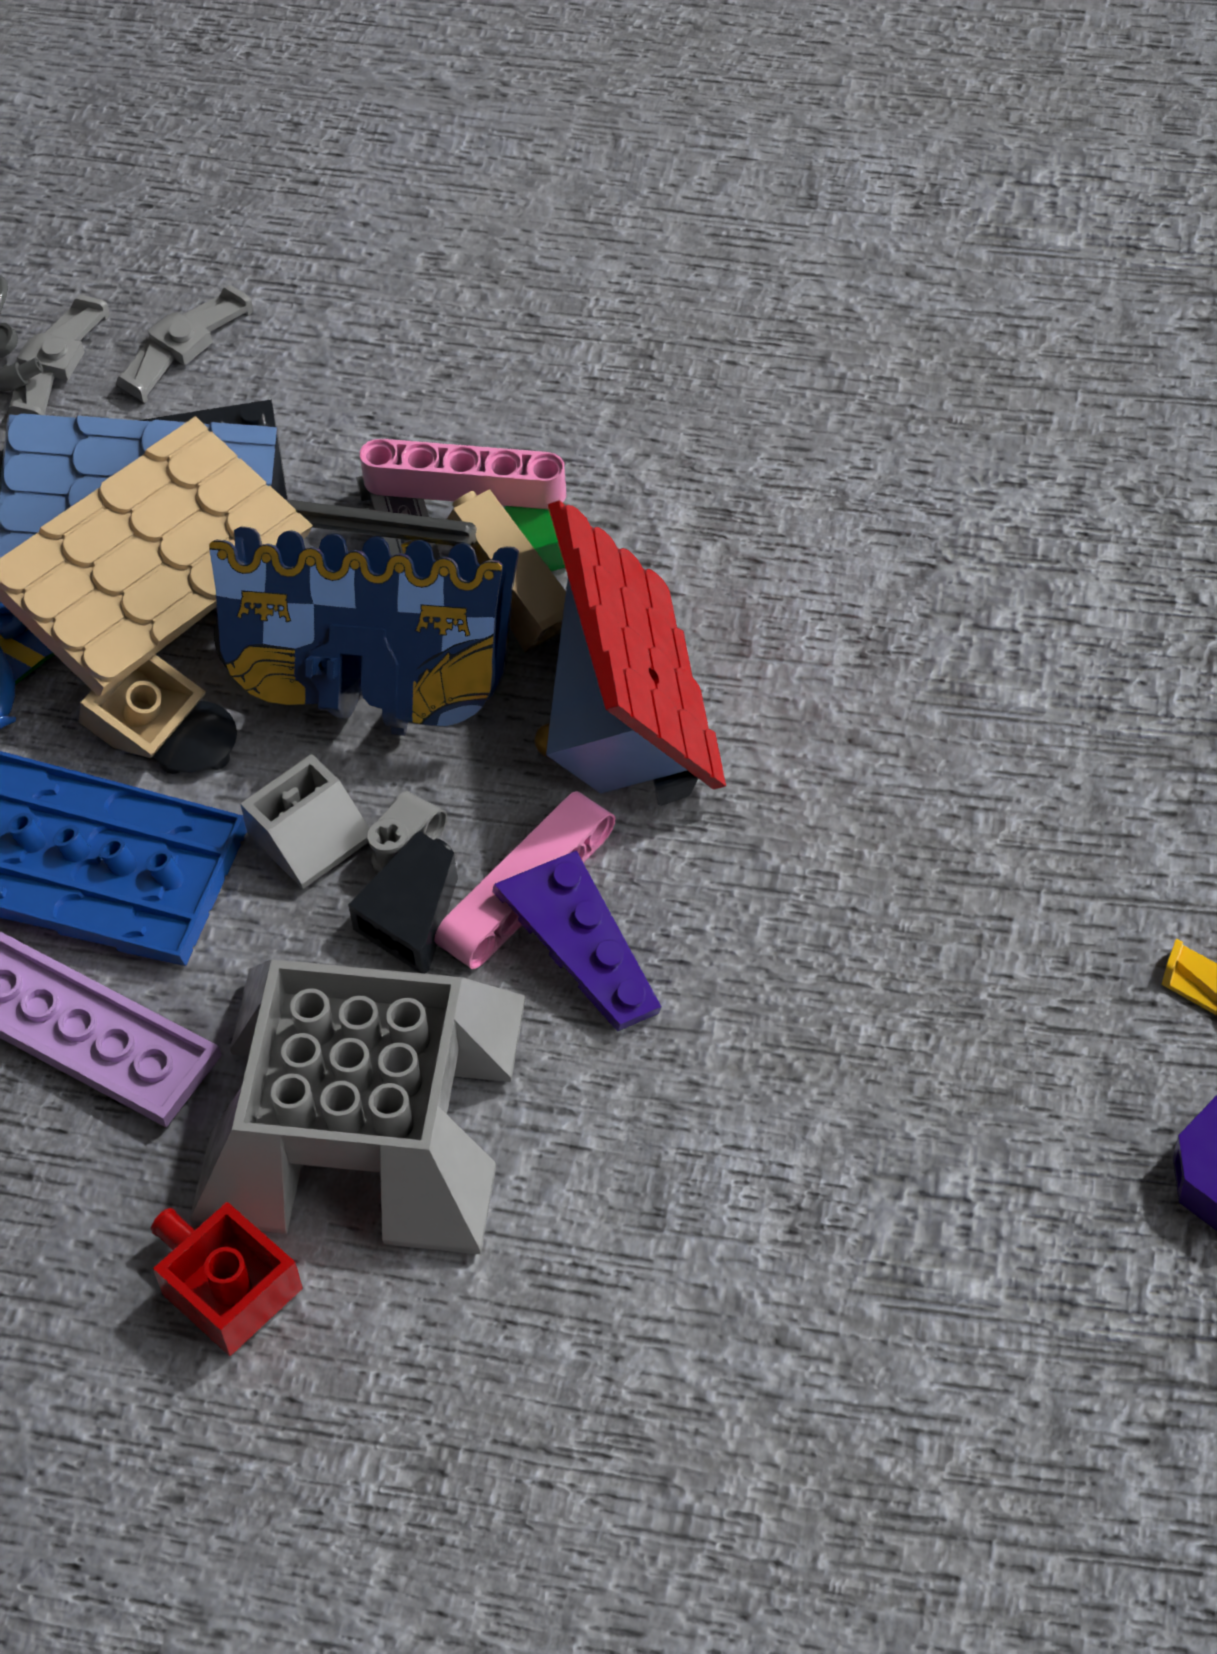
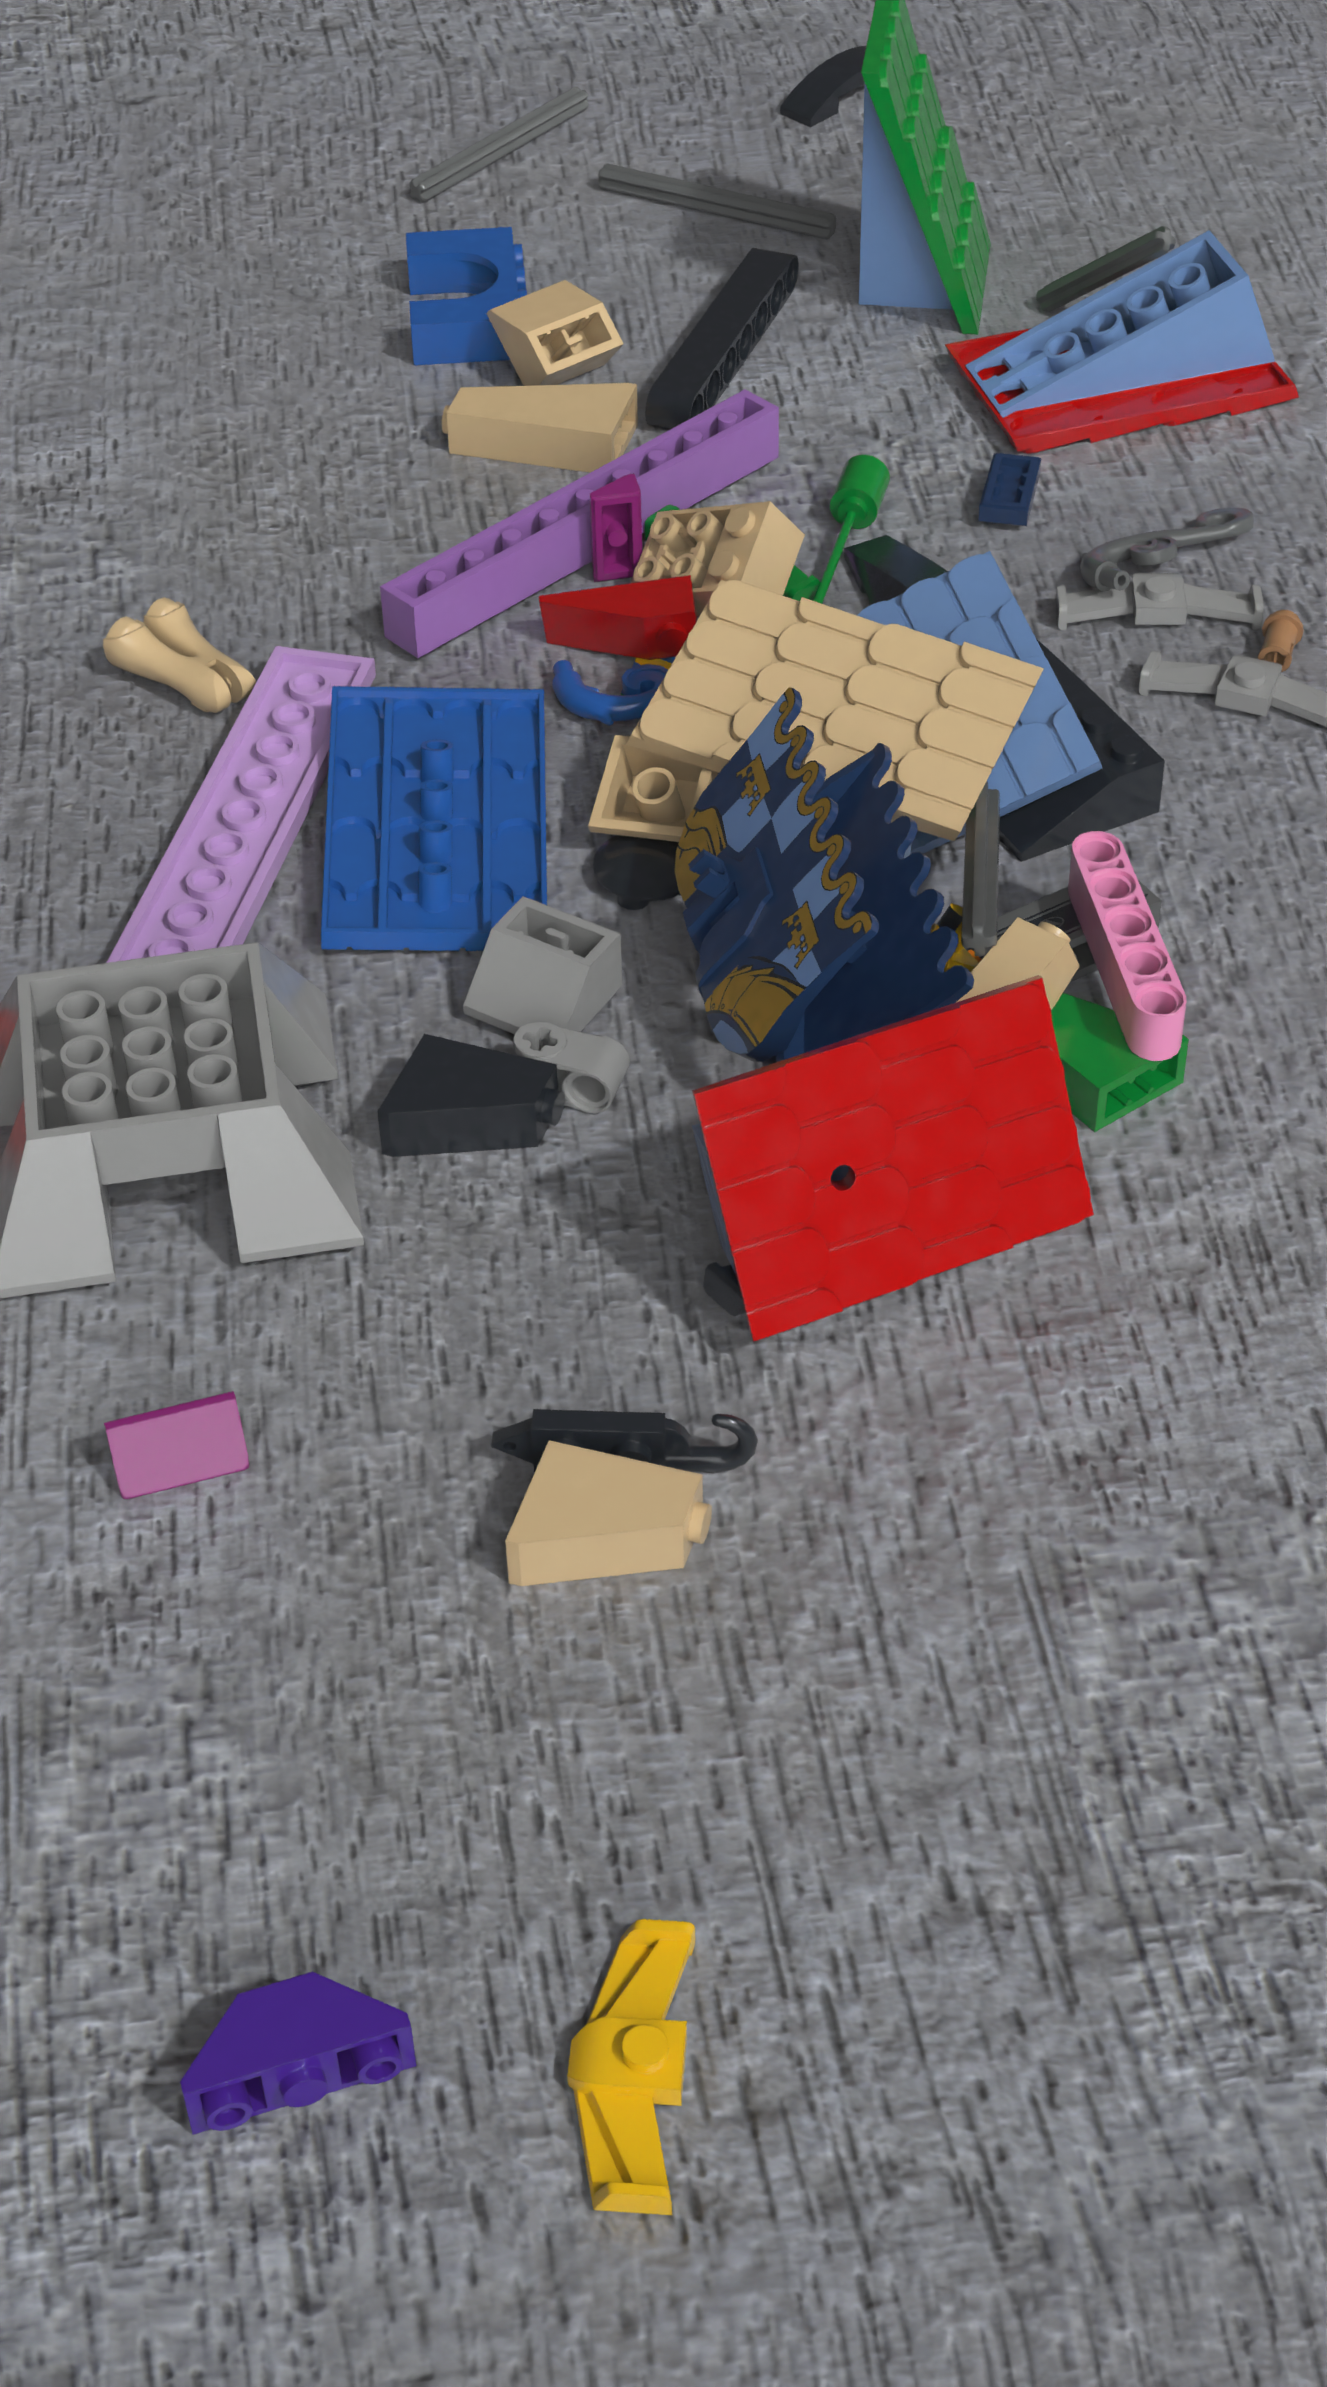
camera: 70 degrees right, 10 degrees down
bright pink beam [434,791,616,969] -> none
dark purple wing [492,850,662,1032] -> none
none -> slope [104,1391,250,1499]
none -> black plate [491,1409,758,1472]
none -> tan slope [505,1440,712,1586]
none -> medium nougat pin [1258,610,1304,672]

